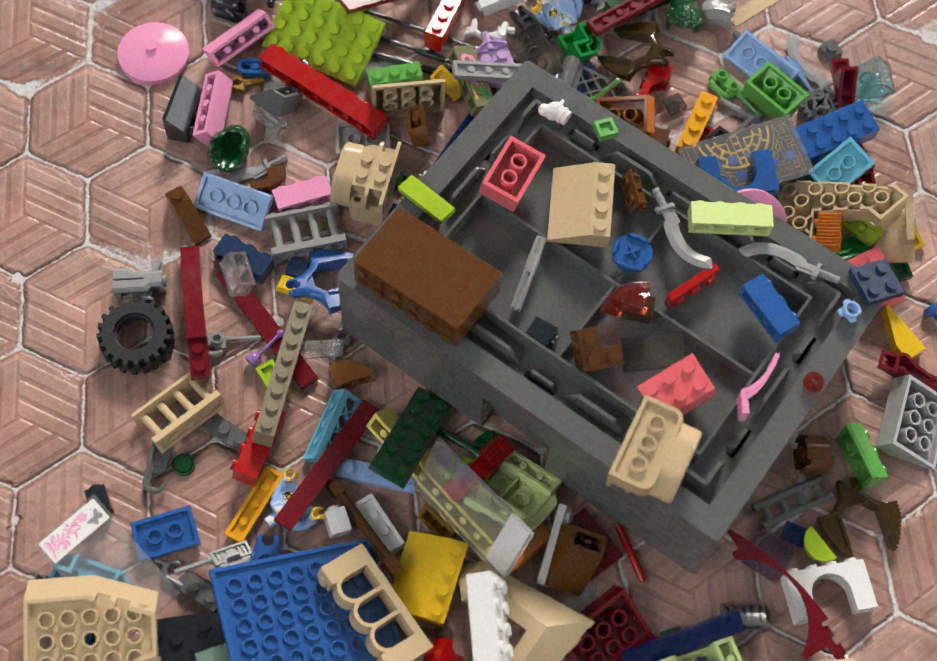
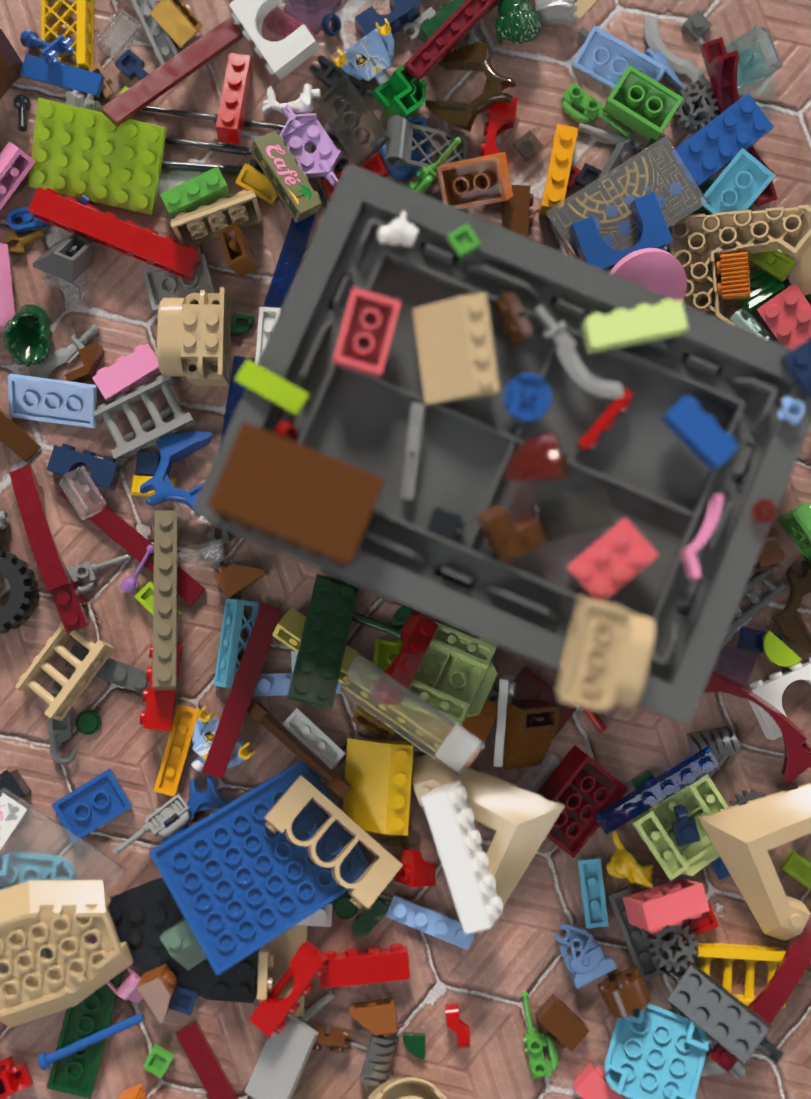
camera: 15 degrees left, 20 degrees up
dark grey plate [161,560,218,613] -> none
white brick [324,505,352,539] -> none
light grey plate [452,60,522,82] -> none
light grey sword [739,242,840,284] -> none

